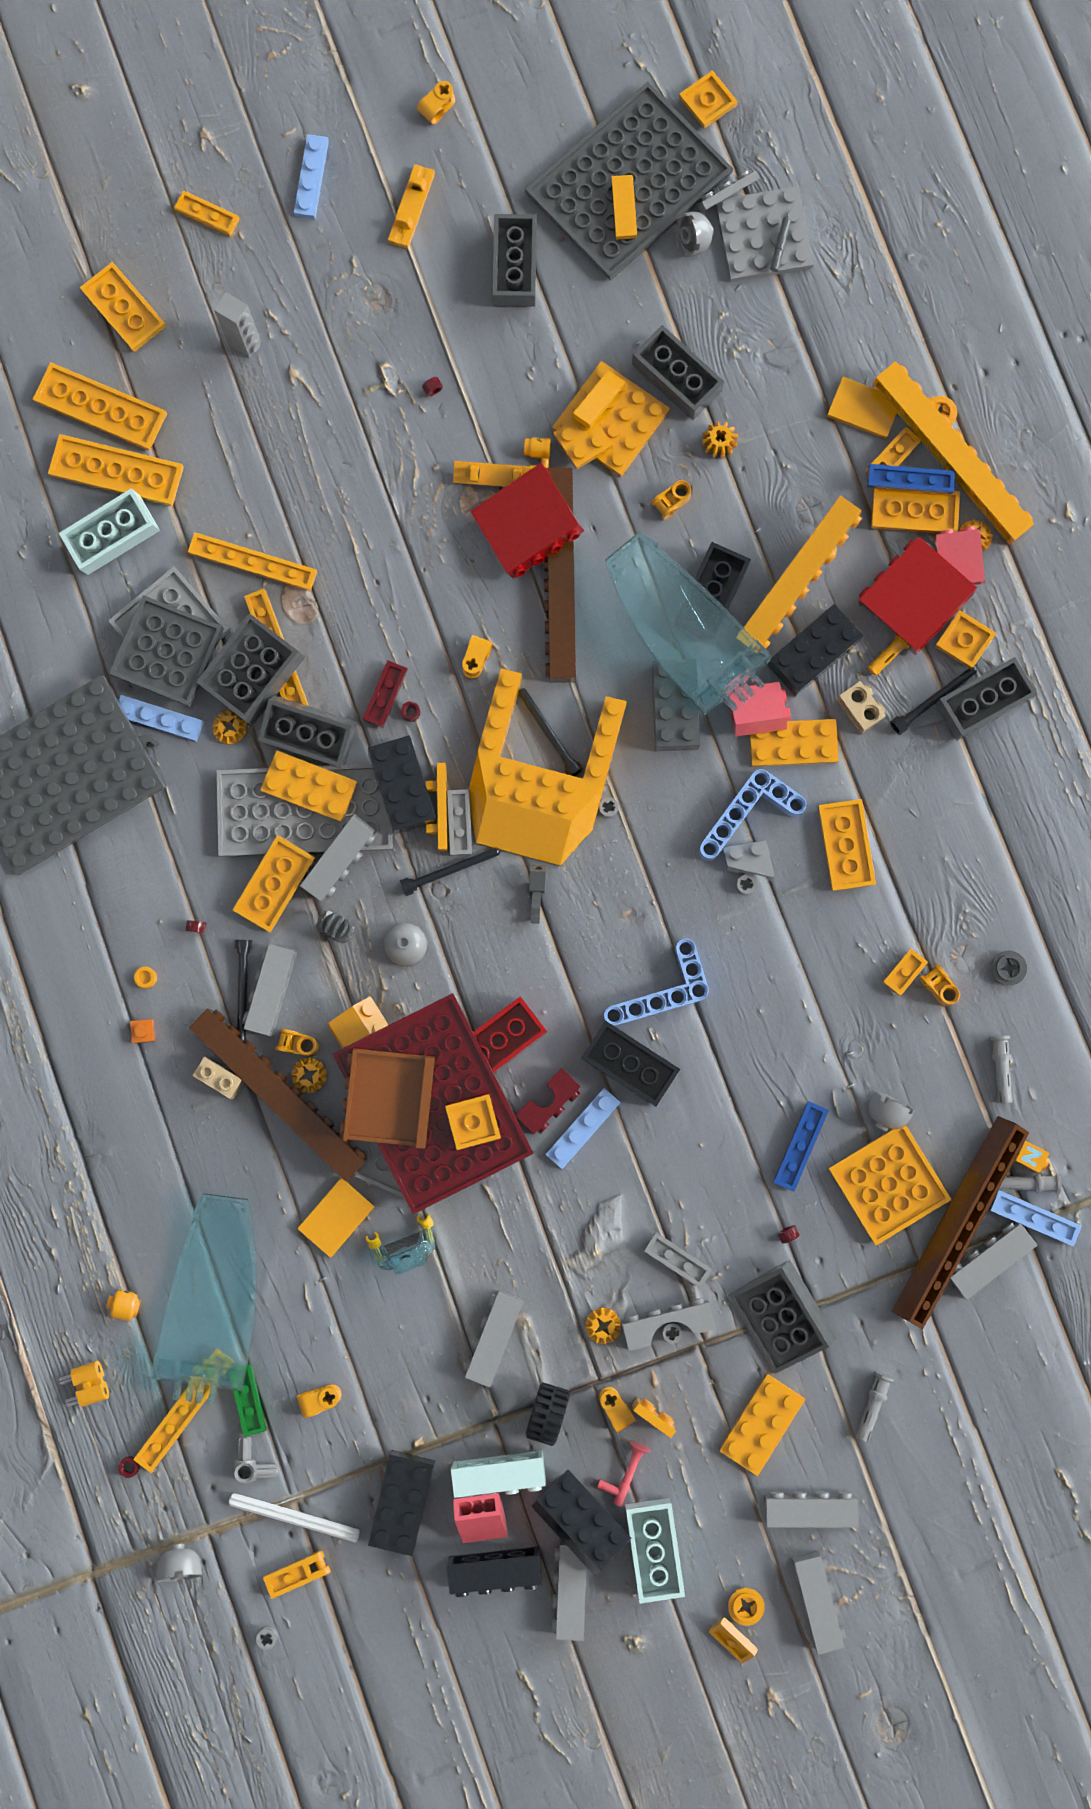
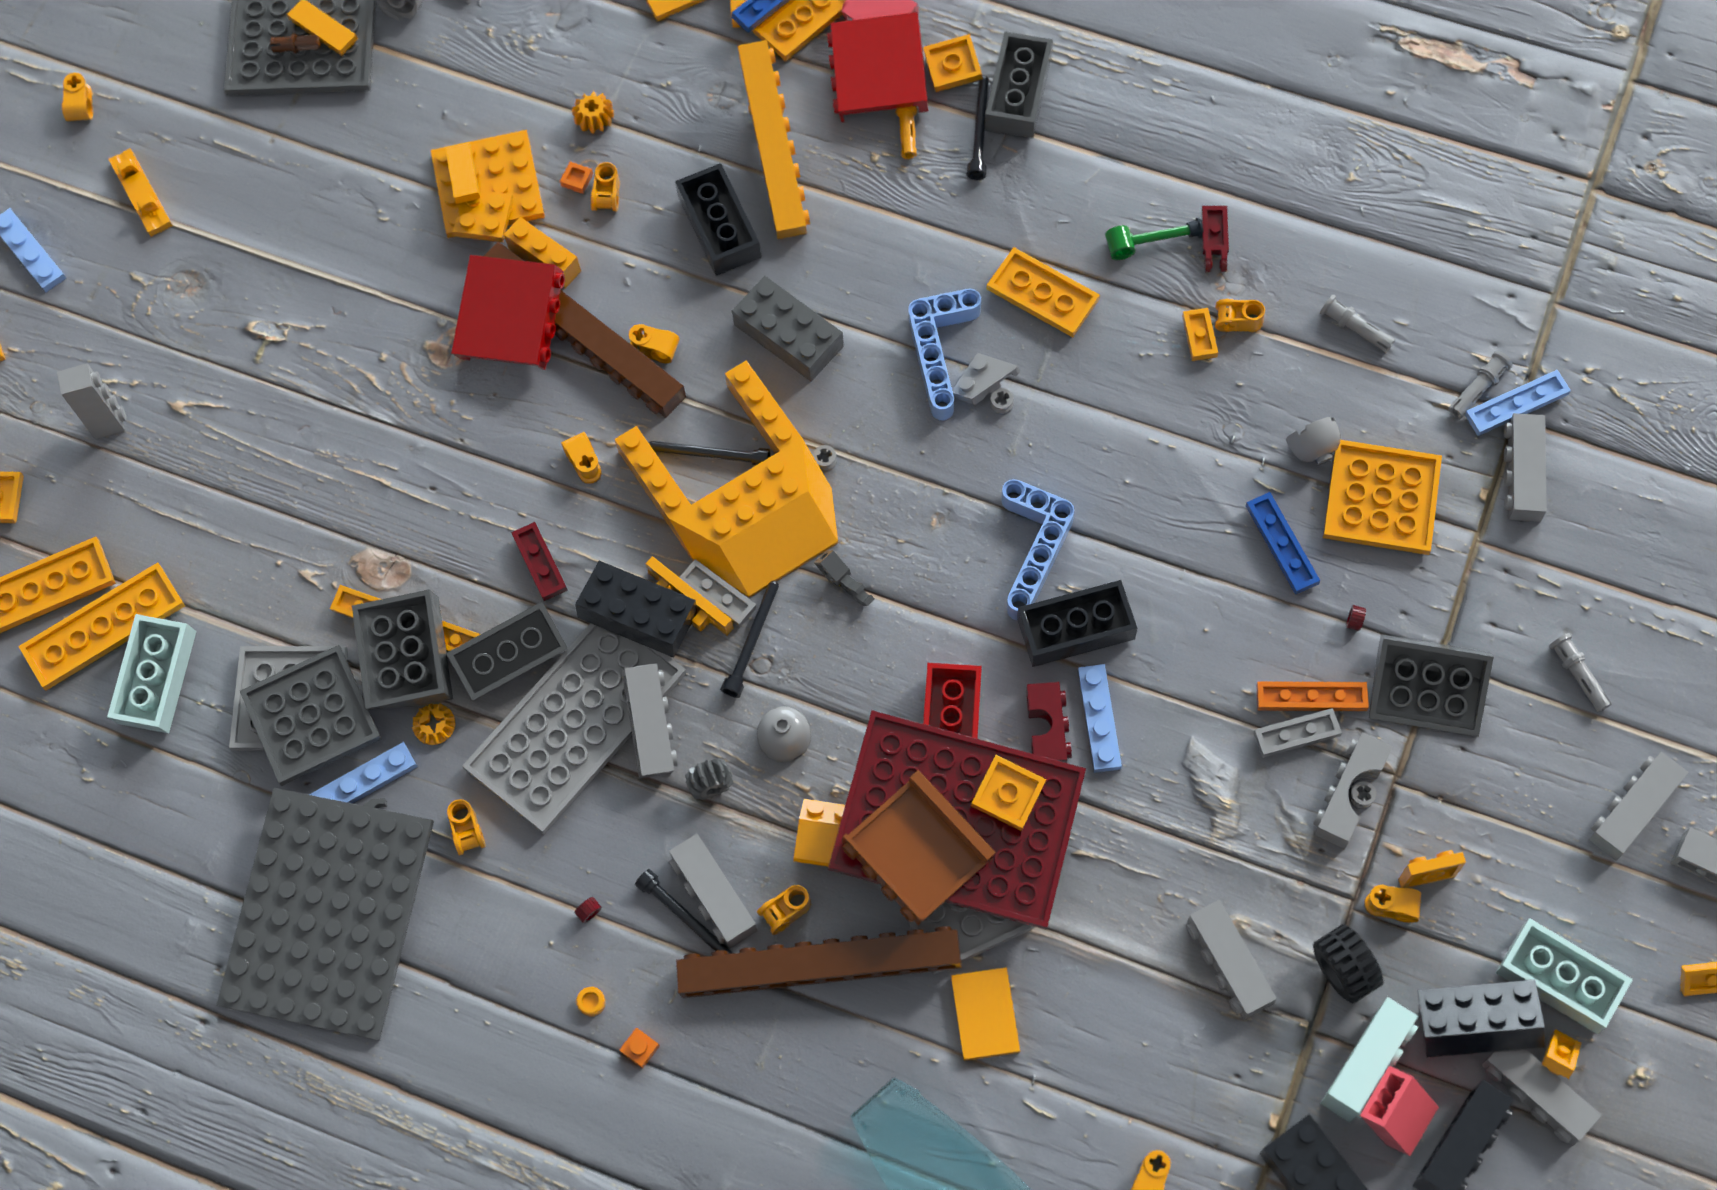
camera: 45 degrees left, 15 degrees down
light orange plate [188,532,317,592] -> none
tan brick [193,1057,245,1099] -> none
light orange plate [233,835,316,933] -> none
light orange plate [260,750,358,823] -> none
light orange gear [291,1057,327,1093] -> none
clear light blue torso [366,1212,435,1275] -> none
dark red axle [401,701,421,722] -> none
dark red axle [422,377,443,397] -> none
light orange hinge [453,460,534,487] -> none
dark grey brick [492,214,537,307] -> none
light orange piece [524,437,551,468] -> none
light orange gear [585,1308,621,1344] -> none
coral piece [597,1441,651,1506] -> none
clear light blue windscreen [605,532,771,716] -> none
dark grey brick [632,325,724,420] -> none
light orange plate [719,1373,805,1476] -> none
coral brick [728,682,791,737] -> none
light orange gear [728,1587,765,1626] -> none
light orange plate [749,719,839,767] -> none
black brick [767,603,863,697] -> none
tan brick [837,681,886,735] -> none
reddish brown brick [891,1116,1030,1330] -> none
dark grey gear [991,951,1027,986] -> none
light orange brick [1014,1141,1049,1173] -> none
none -> reddish brown axle [270,34,320,54]
none -> light orange piece [447,799,486,856]
none -> light orange brick [504,217,581,289]
none -> orange plate [560,162,593,194]
none -> light orange piece [629,324,680,364]
none -> green piece [1105,218,1204,260]
none -> dark red hinge [1201,206,1229,272]
none -> orange plate [1256,681,1369,711]
none -> light orange plate [1542,1029,1581,1079]

